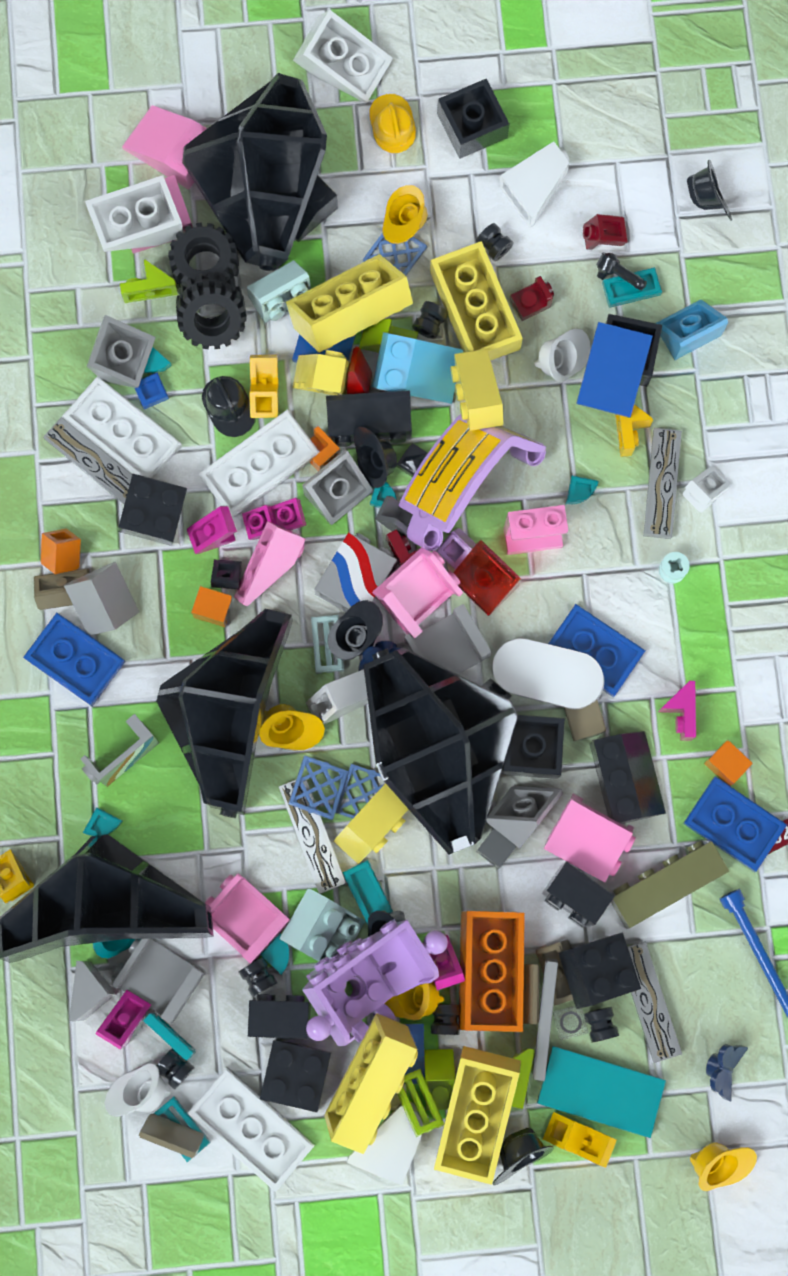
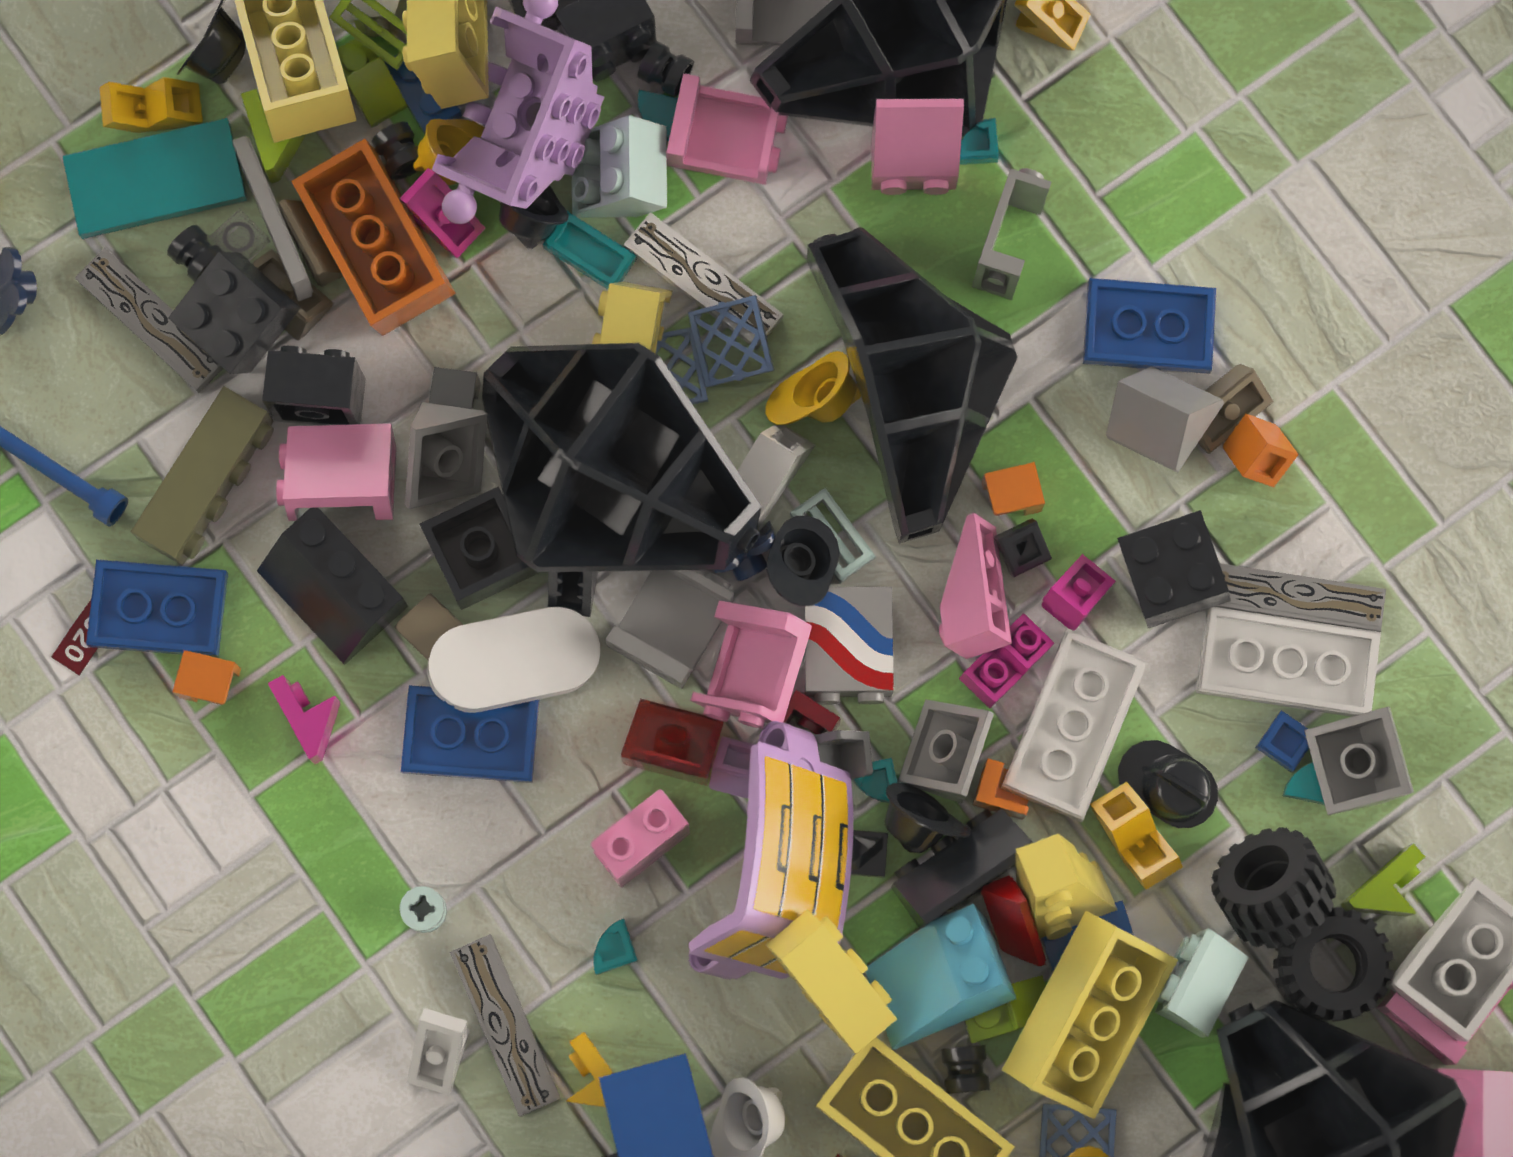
camera: 150 degrees right, 0 degrees up
none -> bright pink slope [871,99,964,195]

